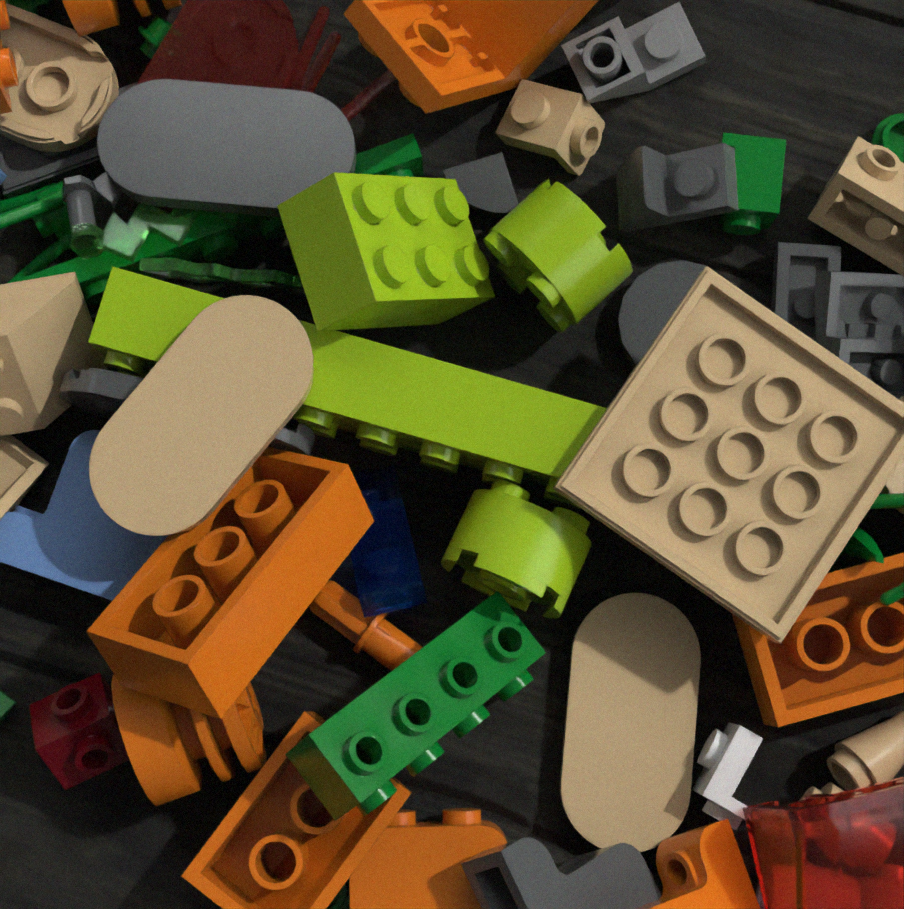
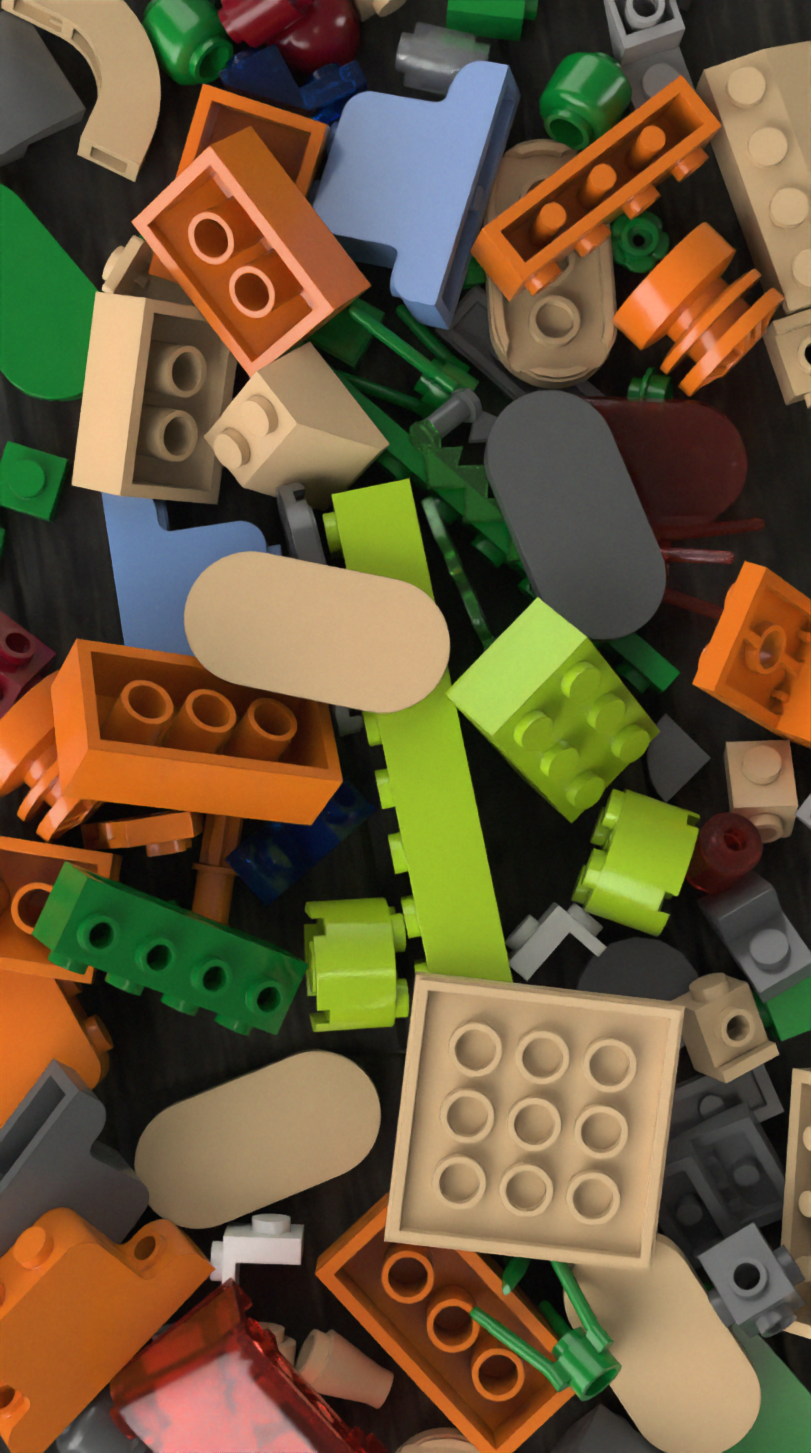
camera: 60 degrees right, 5 degrees up
none -> orange wing [81,810,205,857]
none -> white bracket [505,902,607,981]
none -> tan brick [672,973,779,1083]
none -> clear red brick [685,812,763,893]

